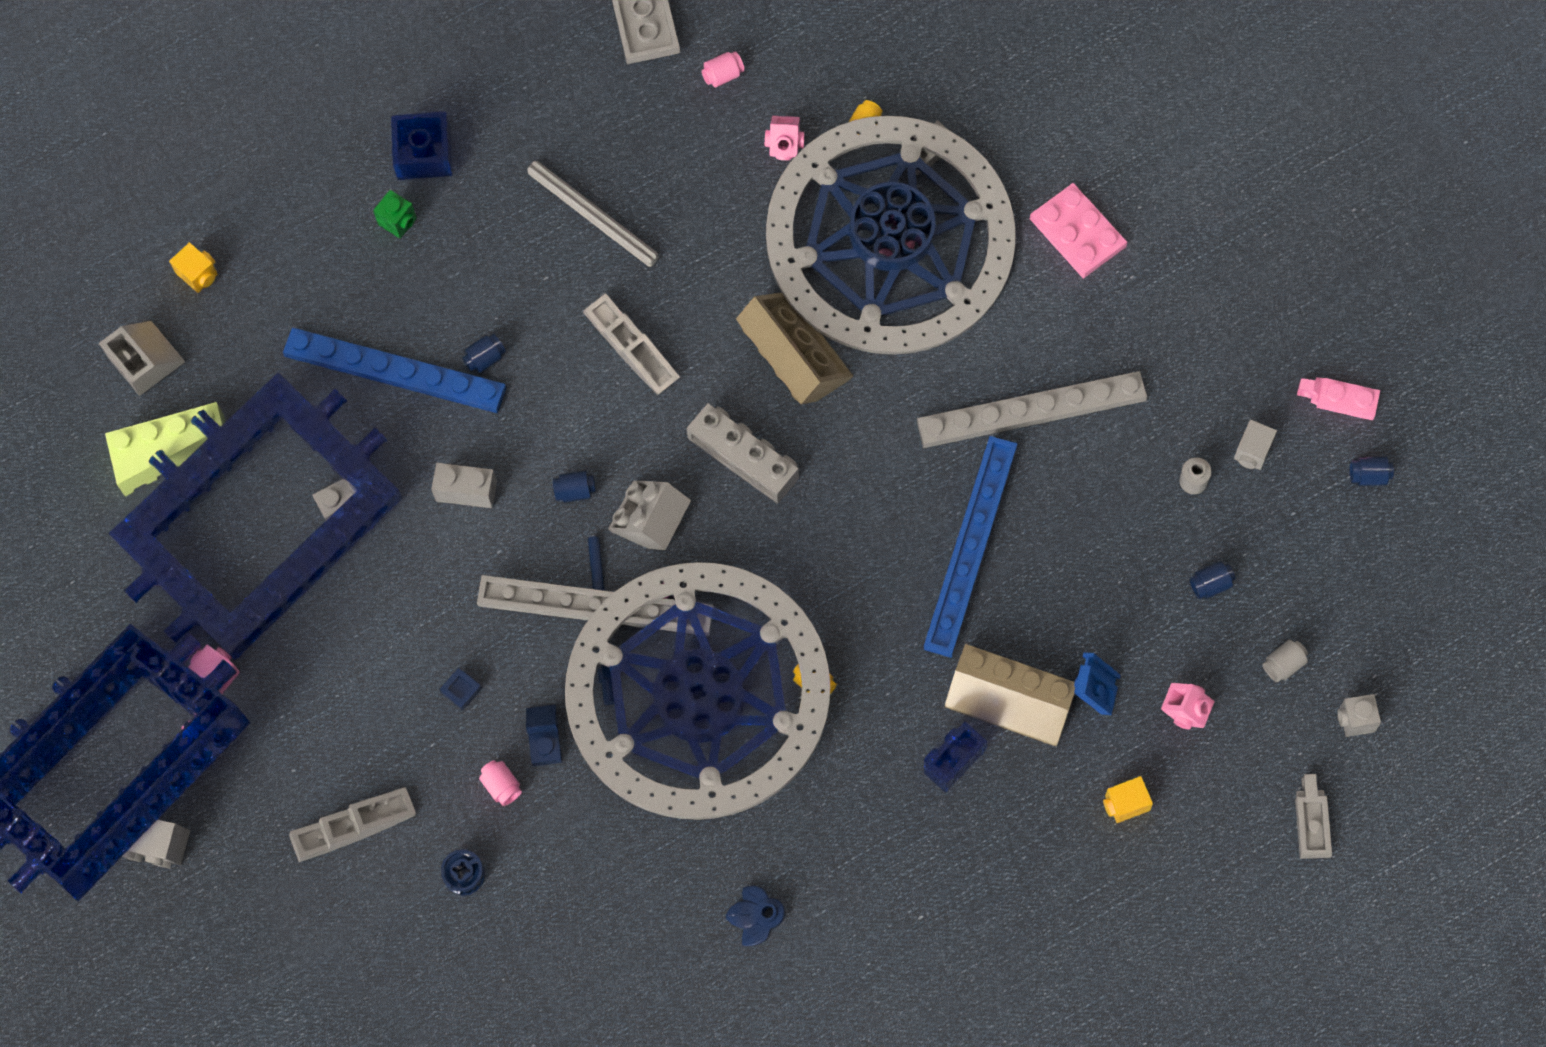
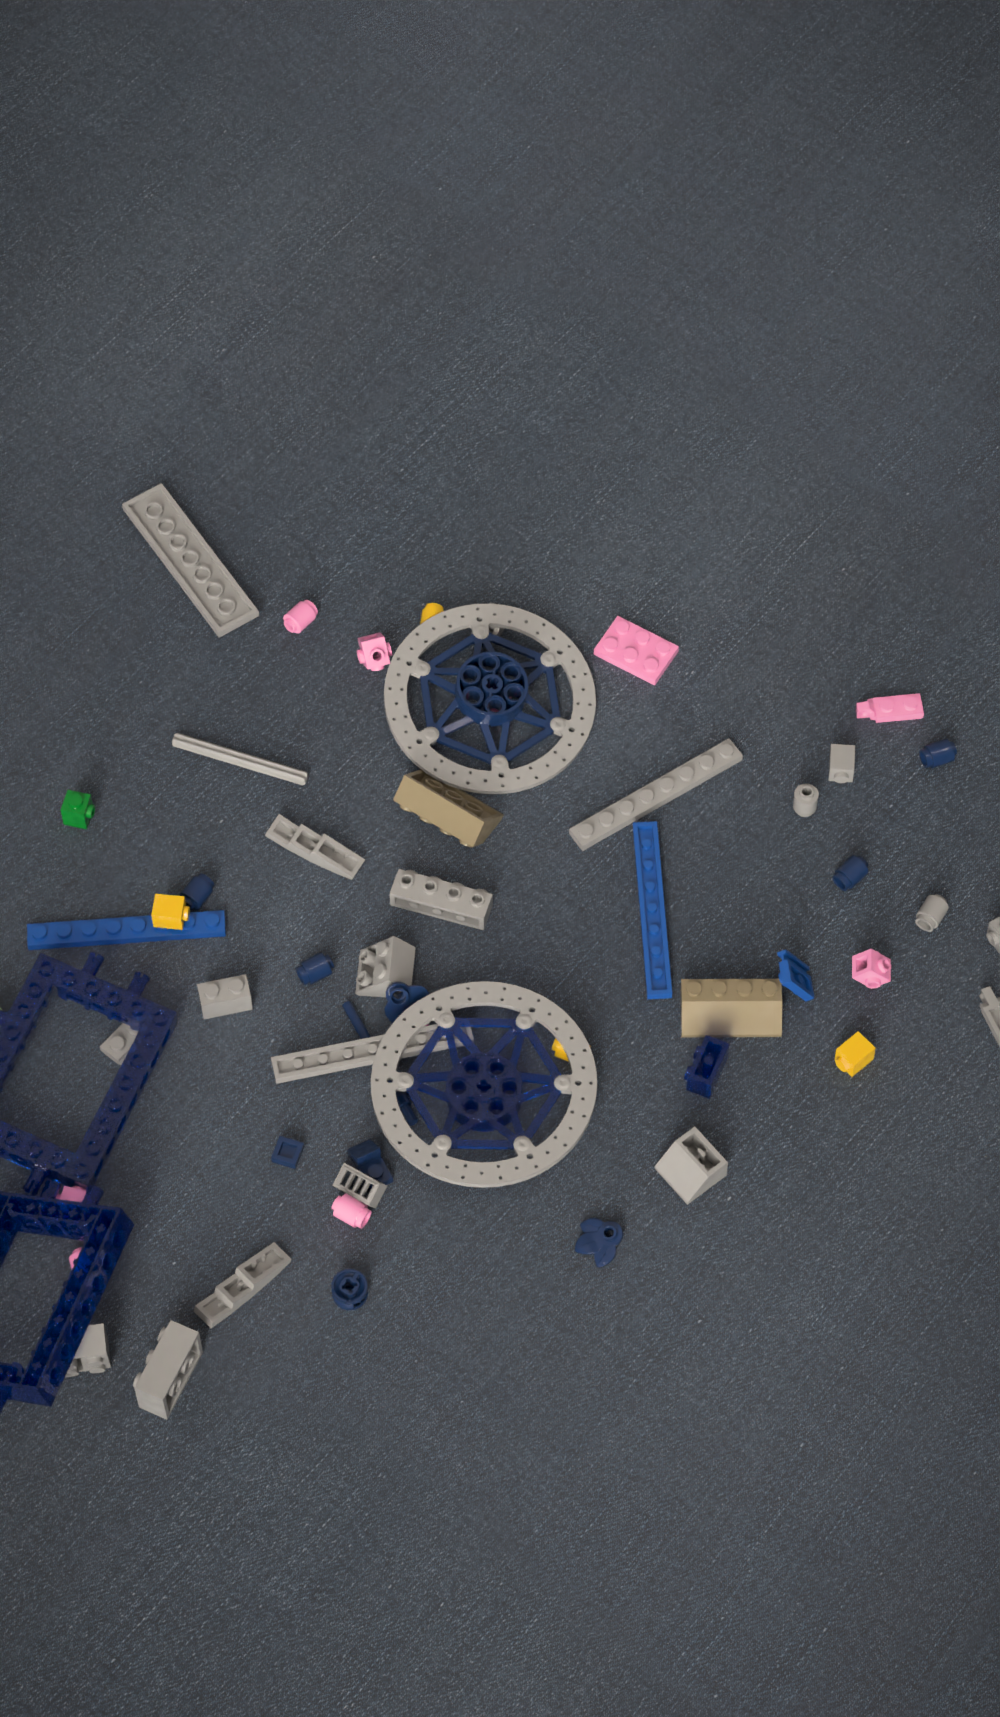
camera: 25 degrees left, 10 degrees down
clear blue brick [391,111,453,180] -> none
none -> light grey brick [133,1320,203,1420]
none -> yellow brick [151,894,190,930]
none -> light grey slope [332,1163,387,1209]
none -> dark blue plate [384,982,430,1023]
none -> light grey slope [654,1126,728,1205]

